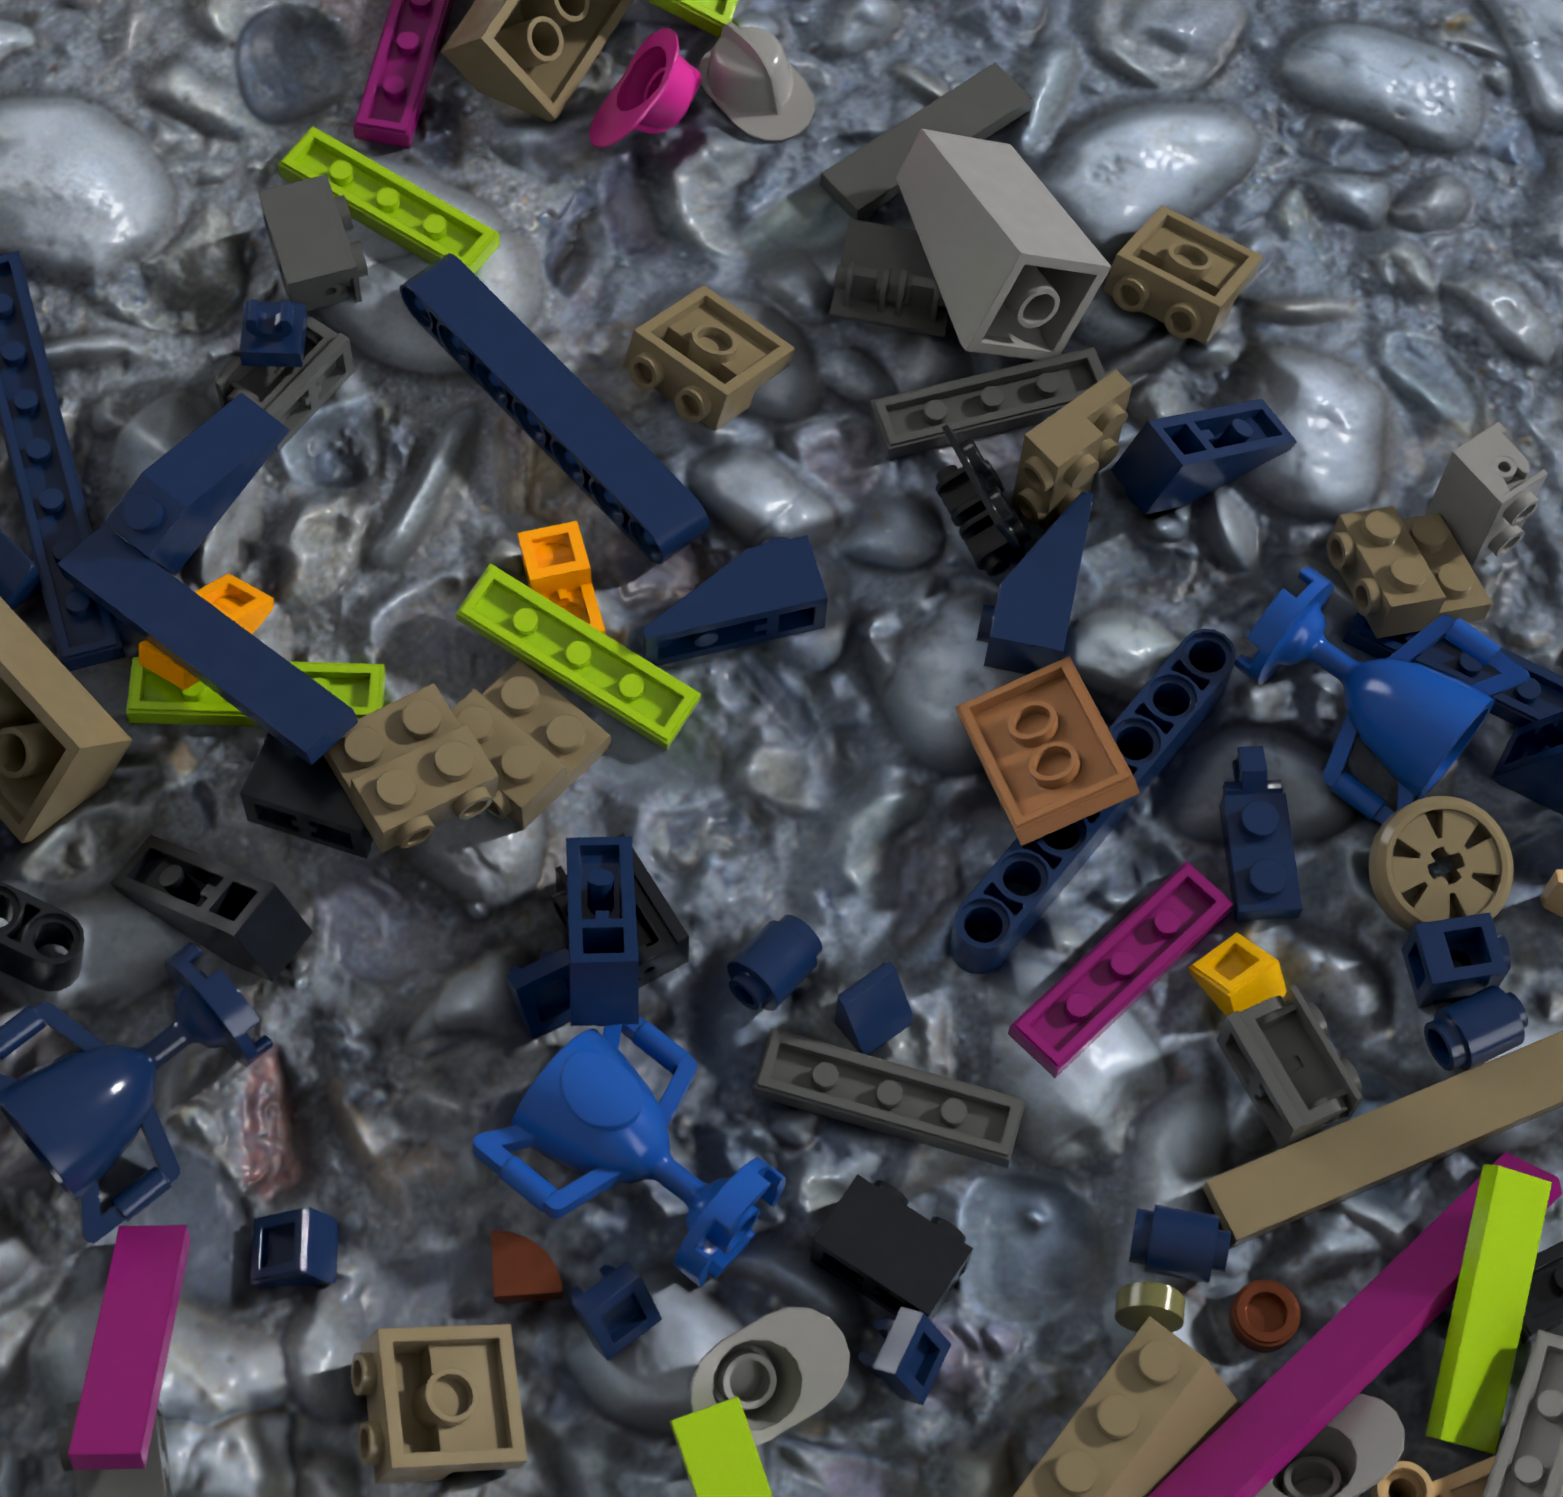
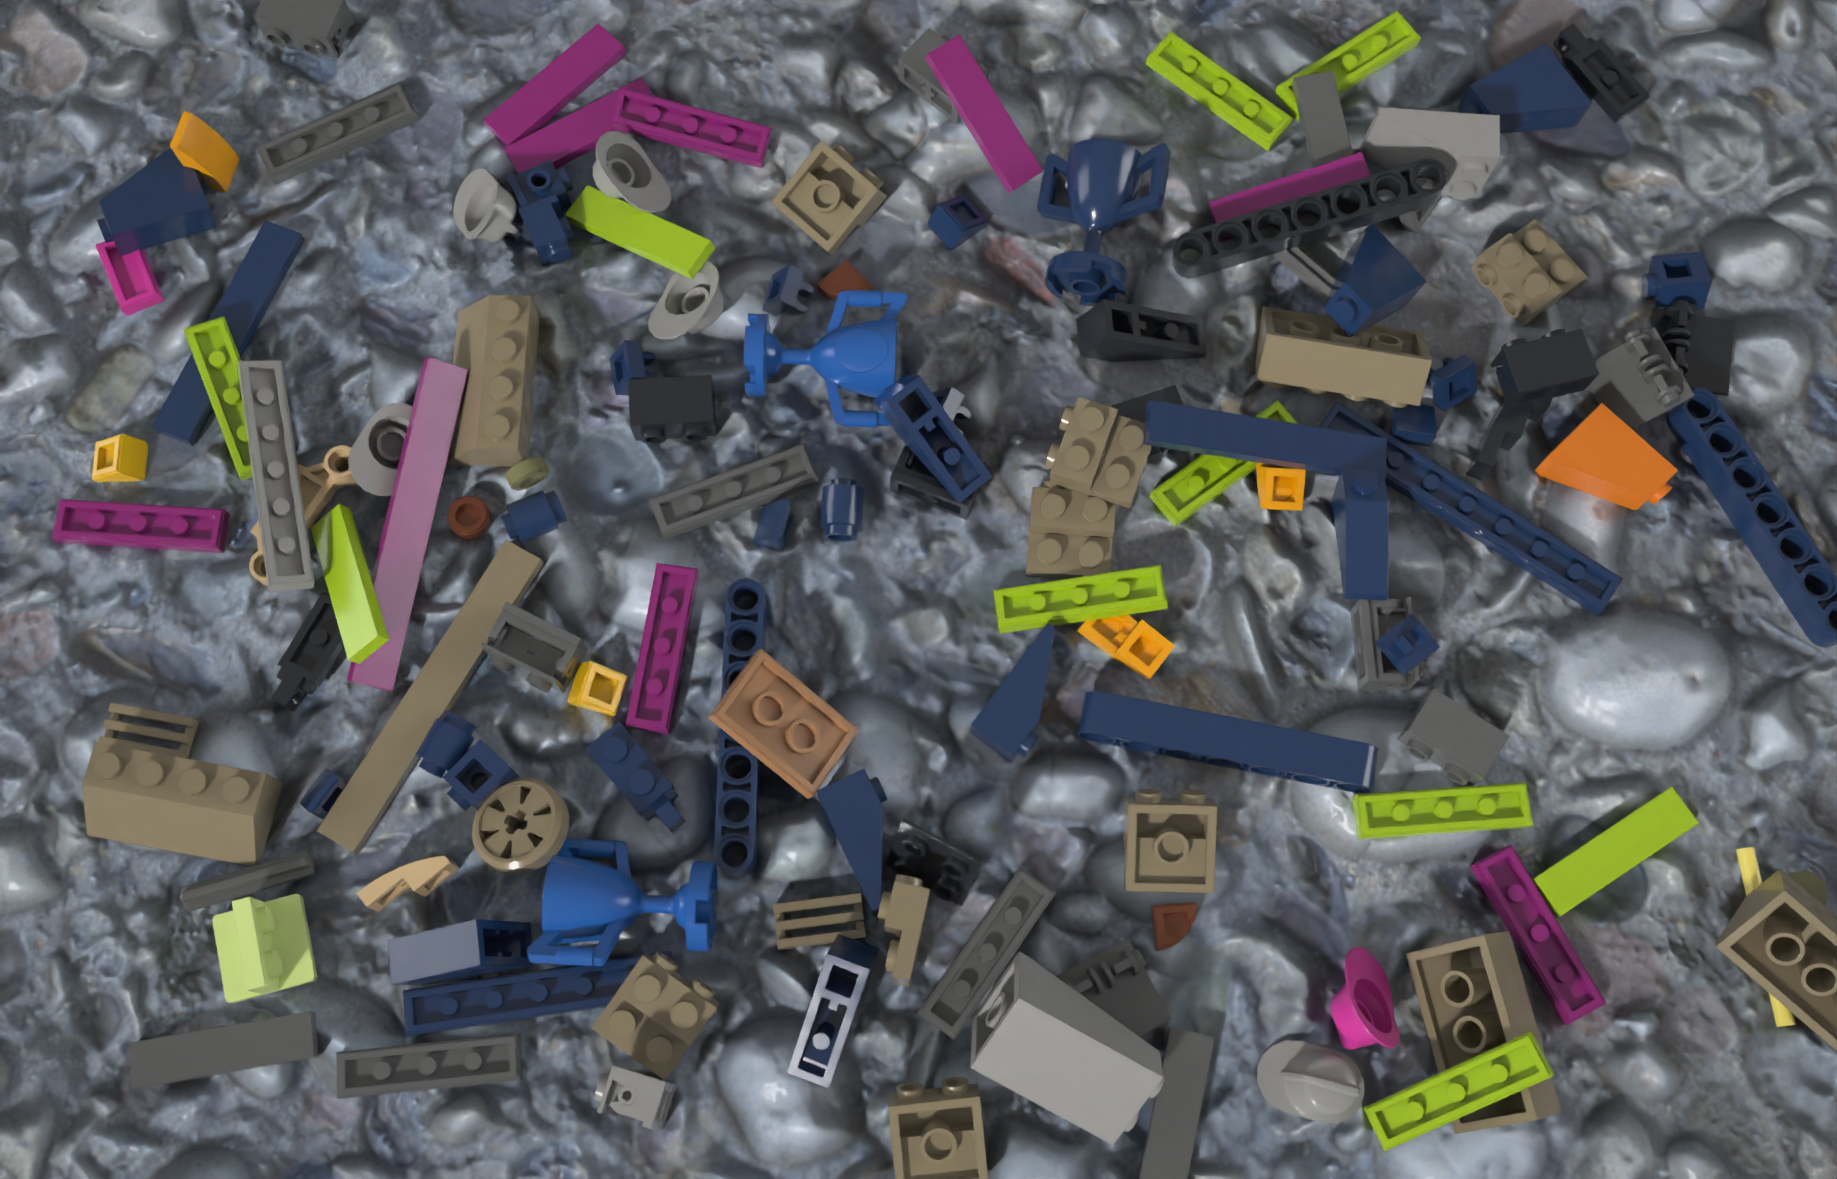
camera: 145 degrees right, 10 degrees up
none -> dark tan tile [773,893,866,950]
none -> copper tile [1151,902,1197,951]
none -> lime tile [1532,787,1699,918]

